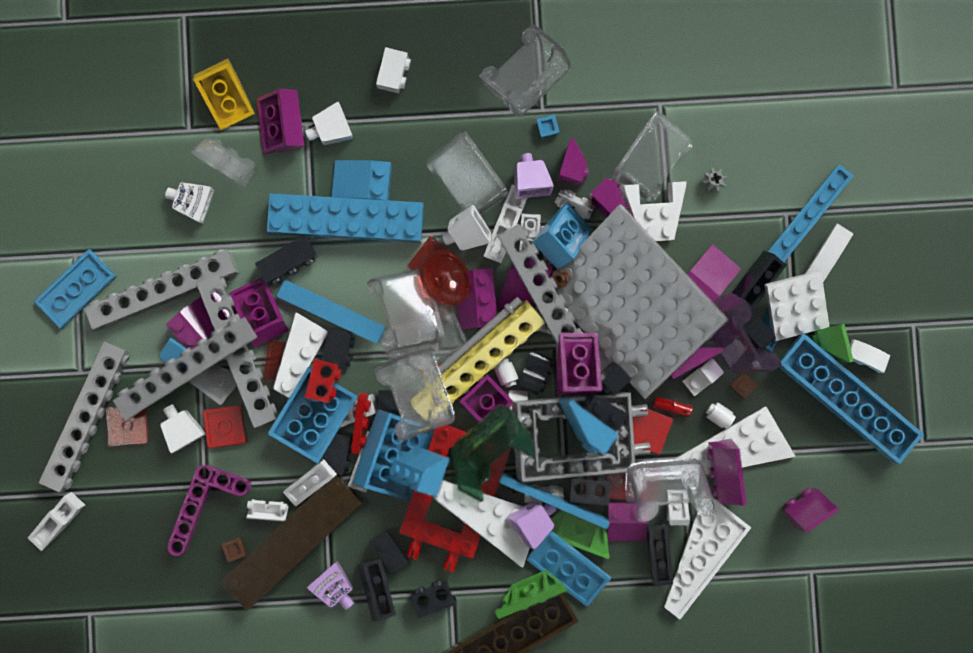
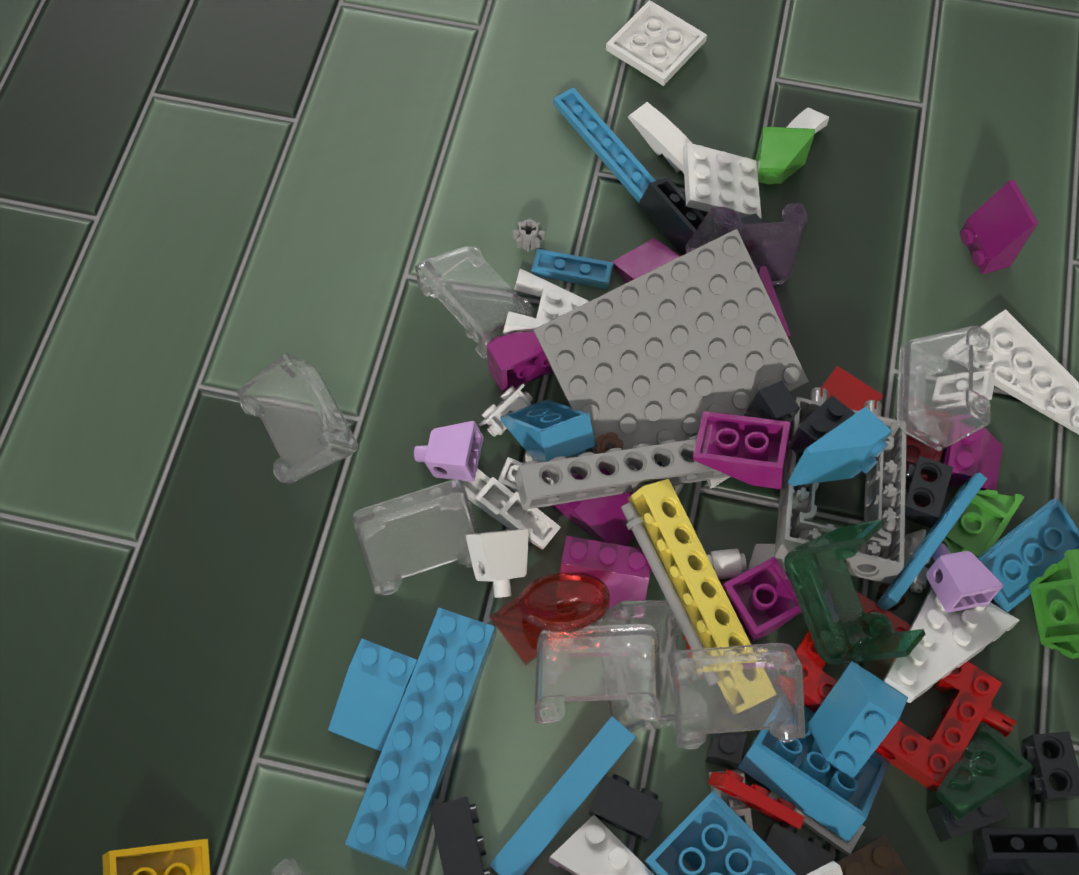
camera: 75 degrees left, 20 degrees down
magenta slope [256,89,304,154] -> none
white torso [305,102,354,145] -> none
red brick [305,359,342,403] -> none
white brick [376,47,411,93] -> none
black brick [517,351,554,395] -> none
dark azure plate [536,114,560,138] -> none
magenta slope [558,138,589,187] -> none
black brick [647,523,674,585] -> none
red axle [653,397,693,418] -> none
white wing [666,406,796,481] -> none
white slope [682,358,724,396] -> none
white brick [706,402,736,429] -> none
magenta slope [706,439,747,506] -> none
reddish brown plate [730,372,758,399] -> none
dark azure brick [775,334,924,464] -> none
none -> dark azure tile [531,249,613,289]
none -> white plate [606,0,707,86]
none -> clear green wing [936,723,1033,820]

